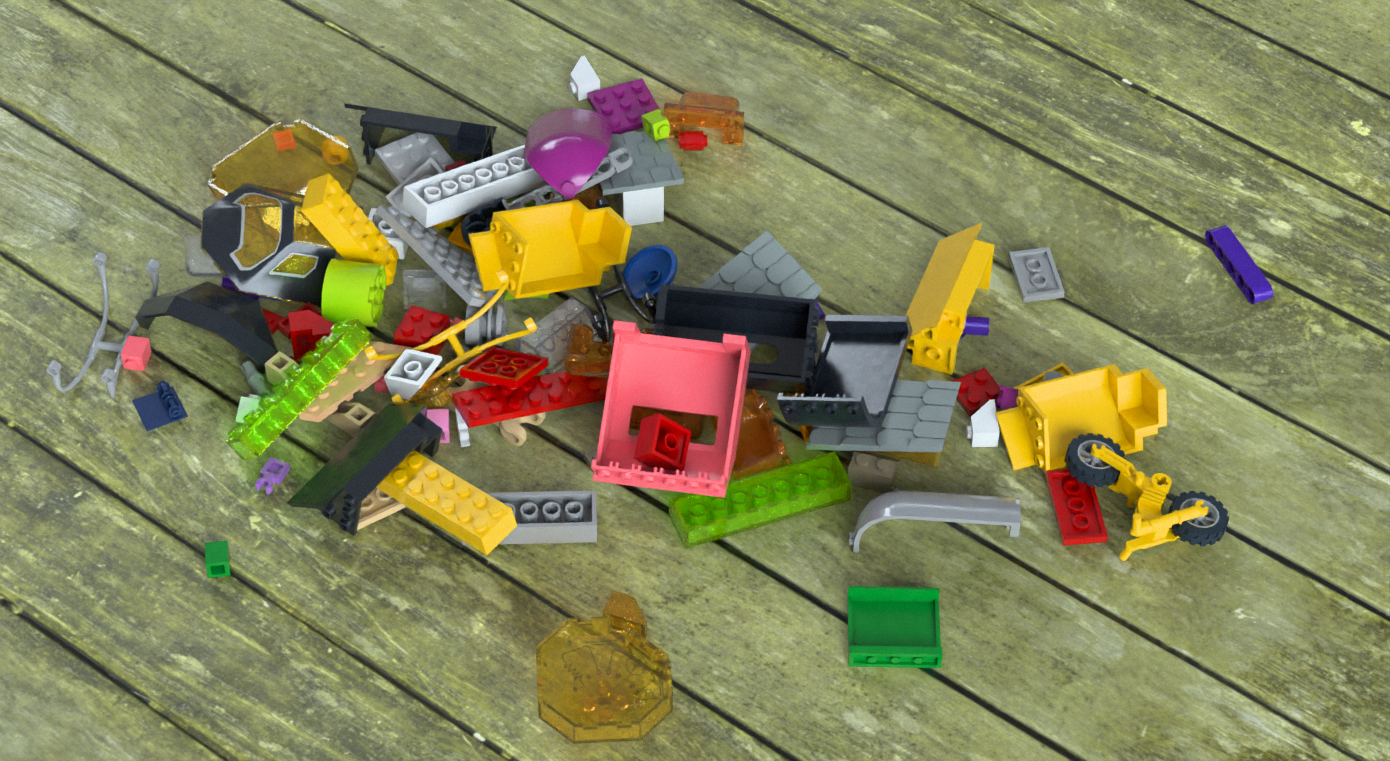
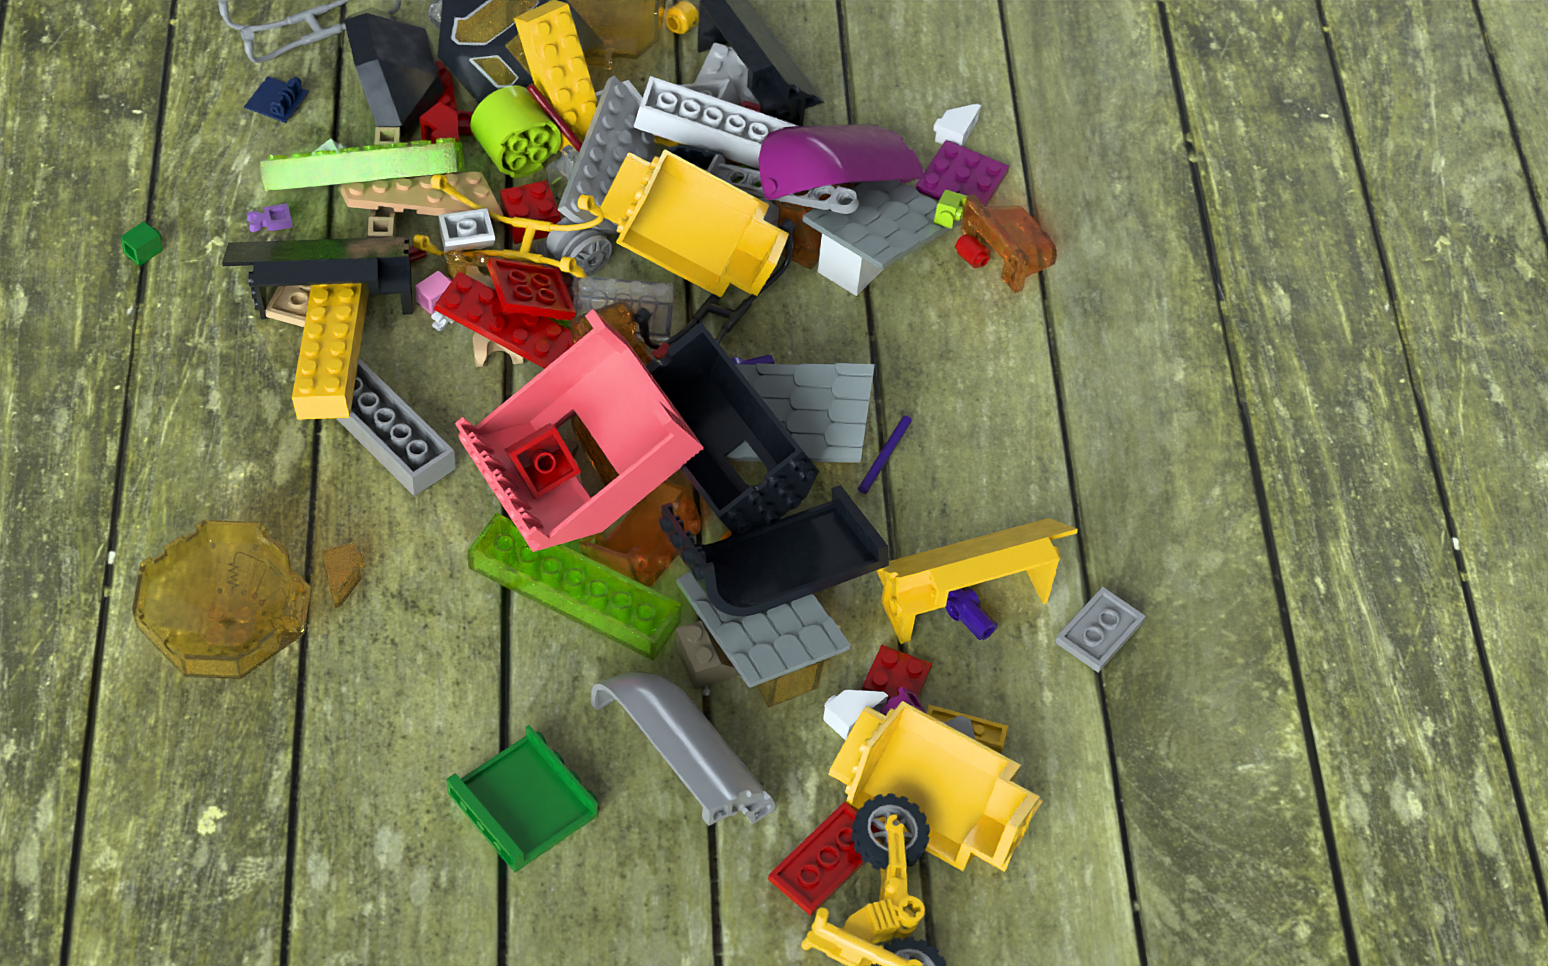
camera: 45 degrees right, 5 degrees up
coral brick [121,335,152,371] -> none
light grey pin [241,360,271,400] -> none
blue dish [623,245,678,300] -> none
dark purple beam [1205,225,1273,304] -> none
none -> dark red bar [527,83,583,153]

